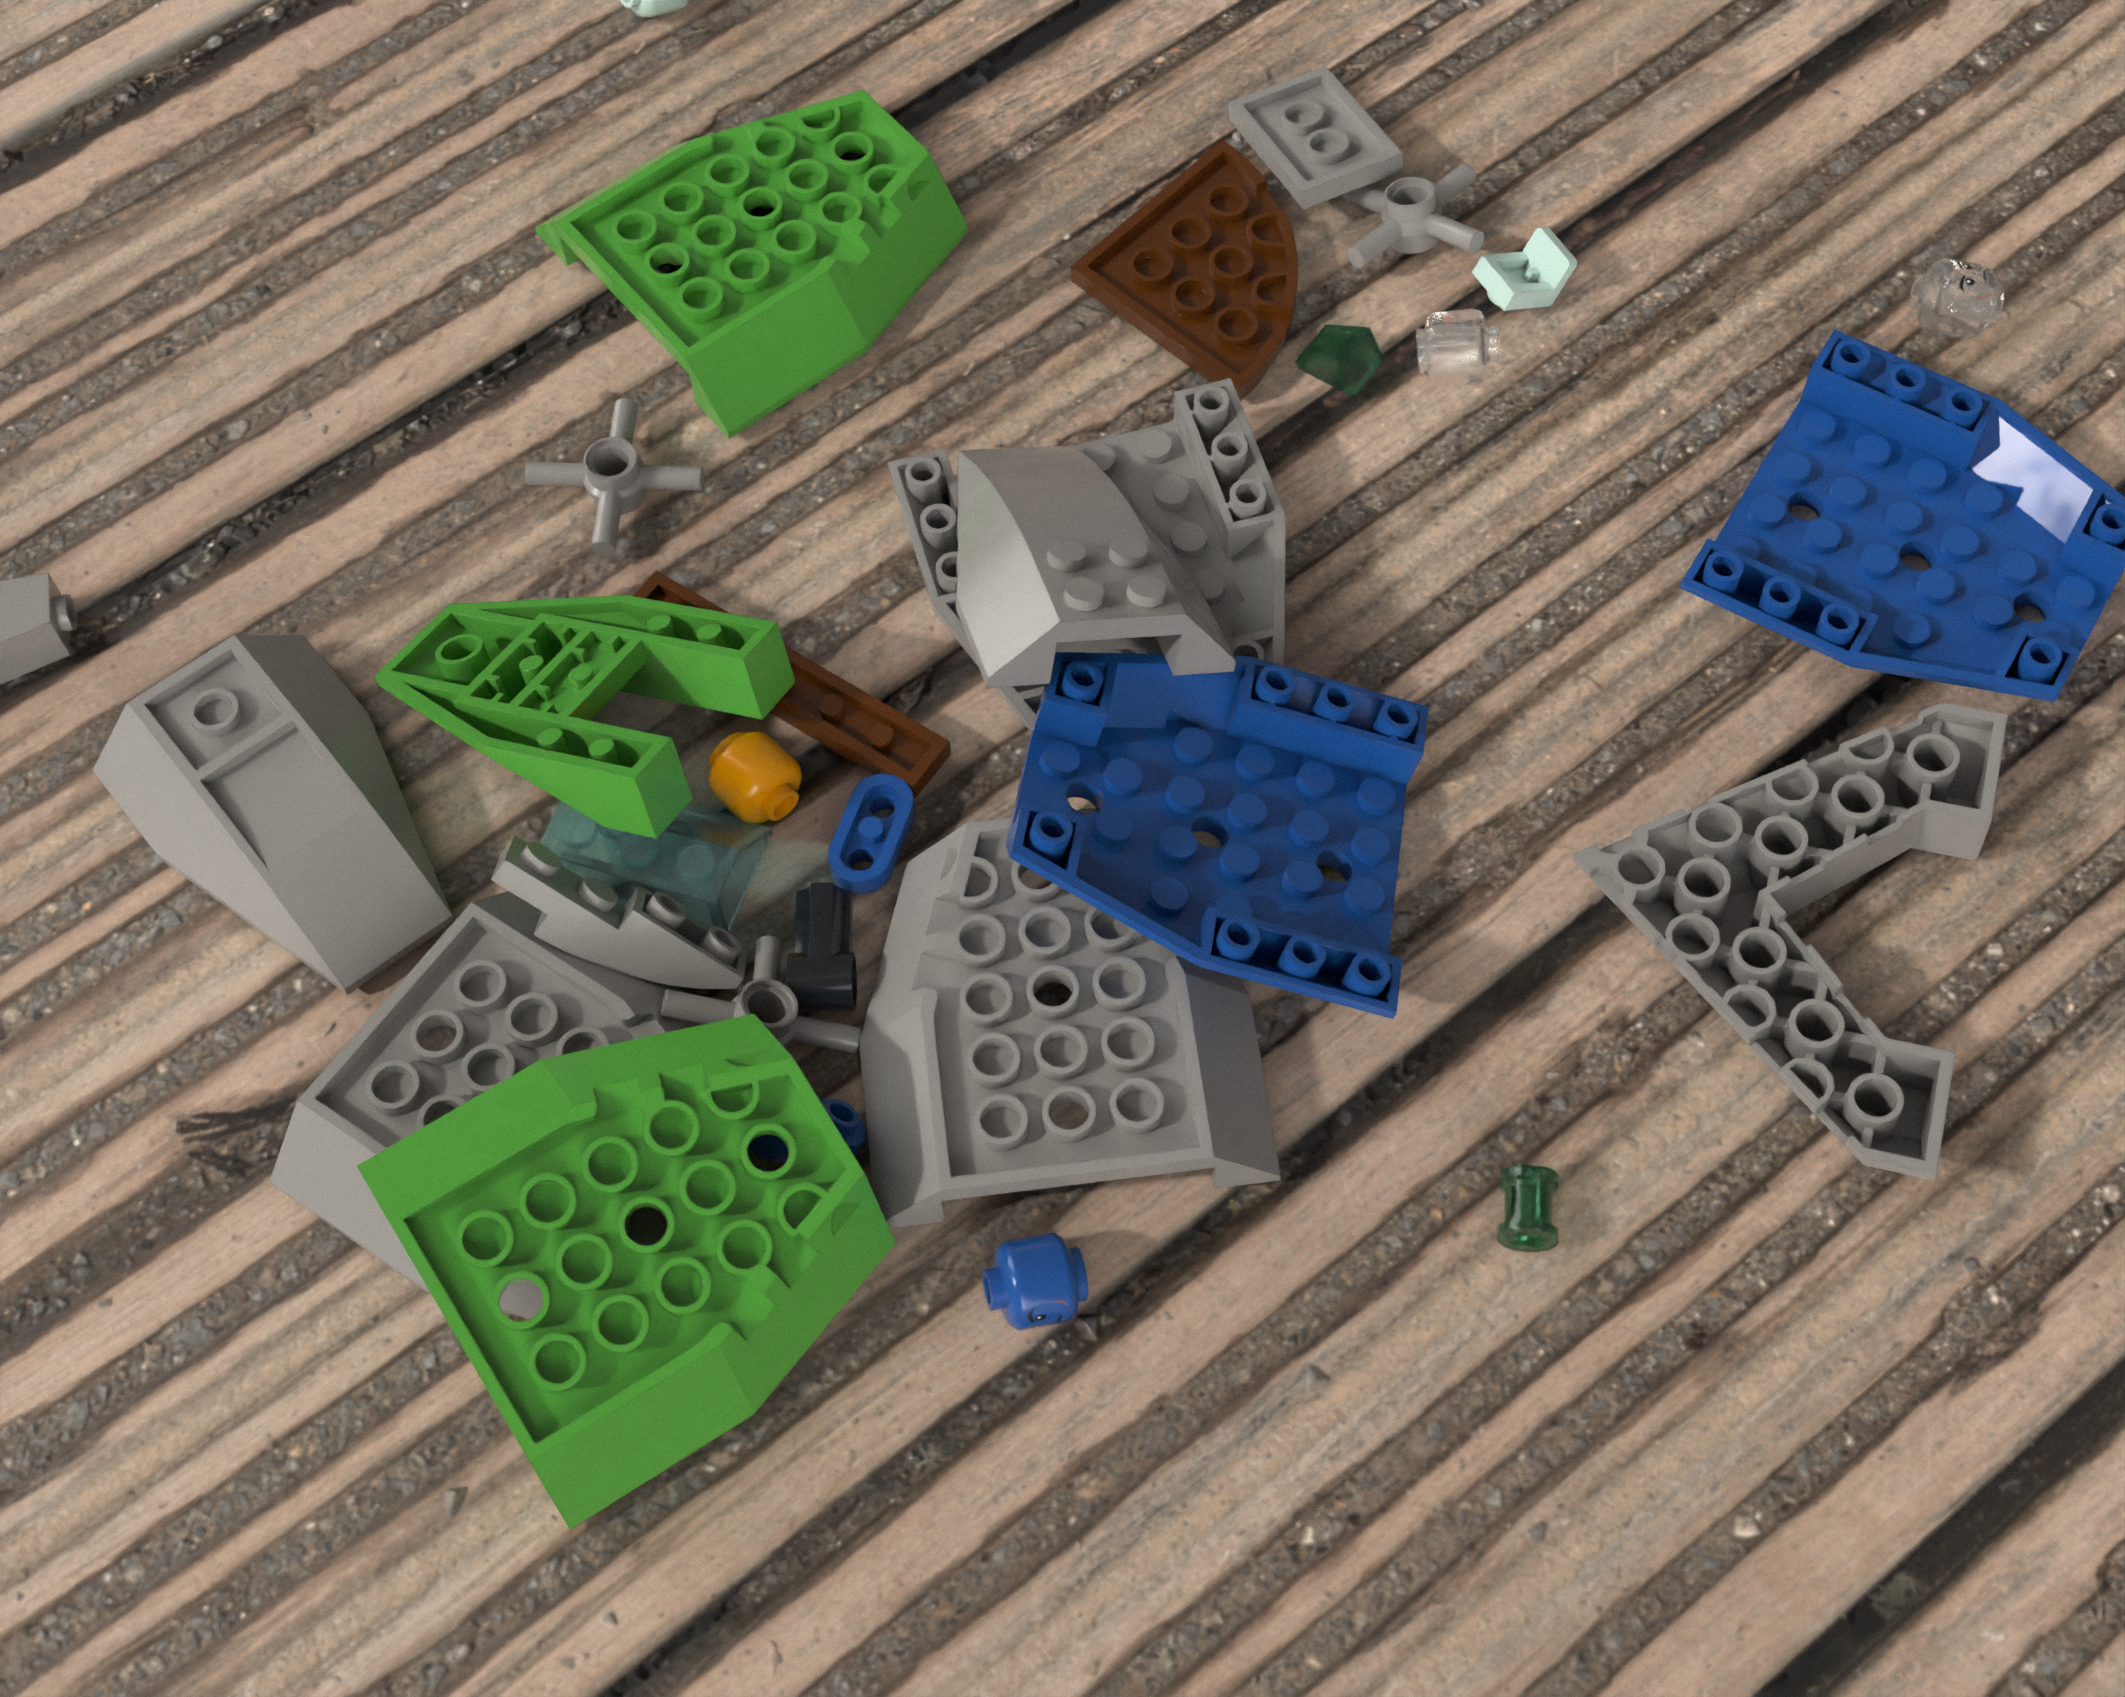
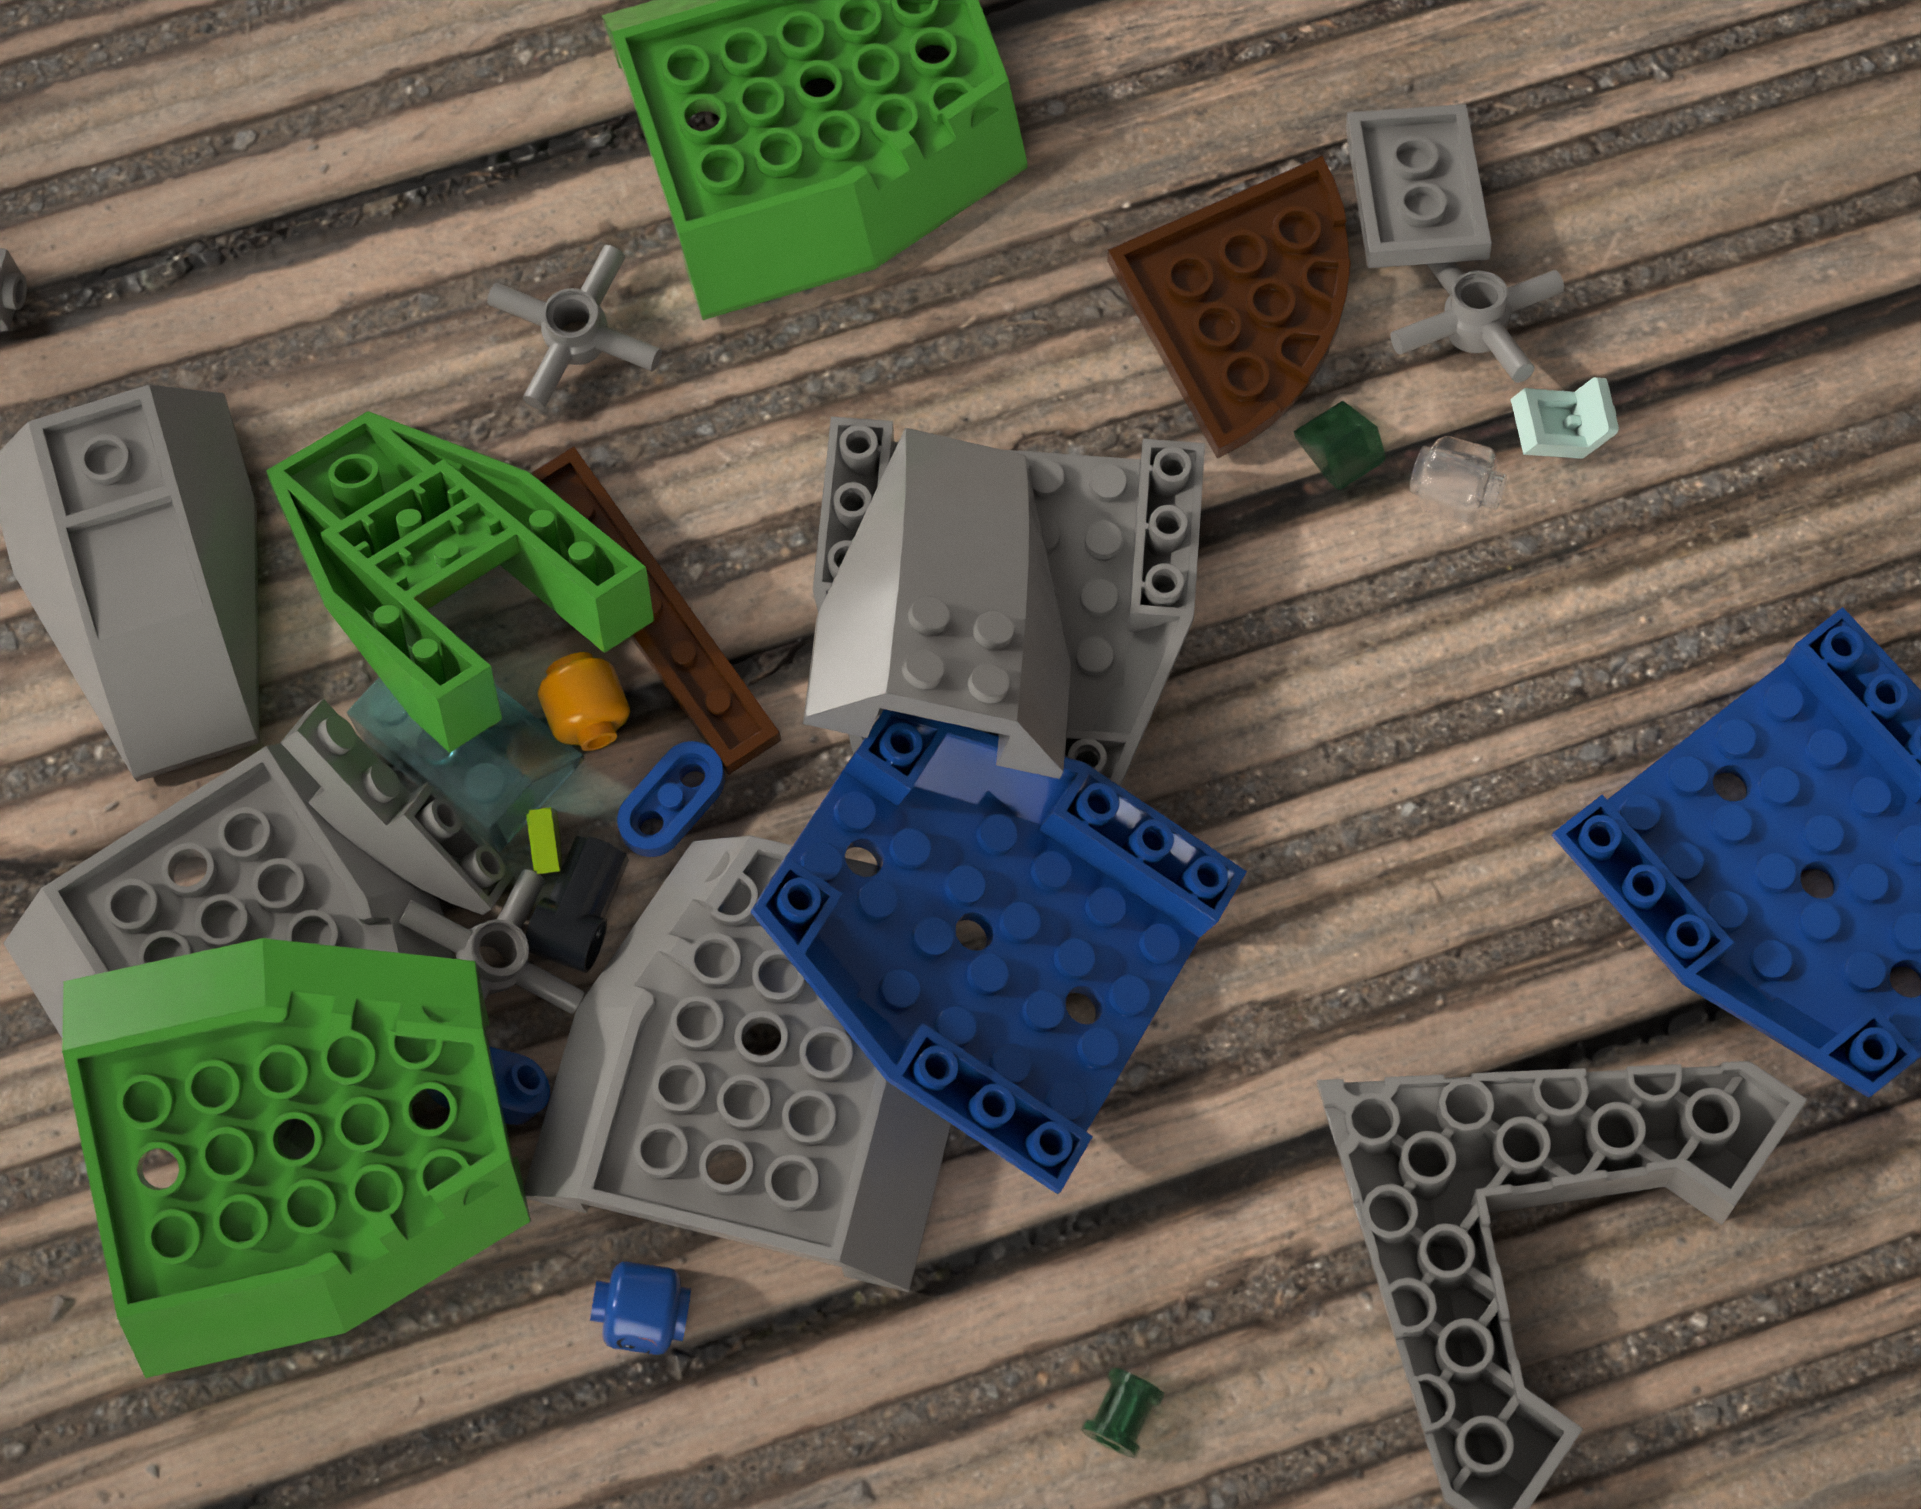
camera: 20 degrees right, 10 degrees up
none -> lime tile [526,807,562,874]

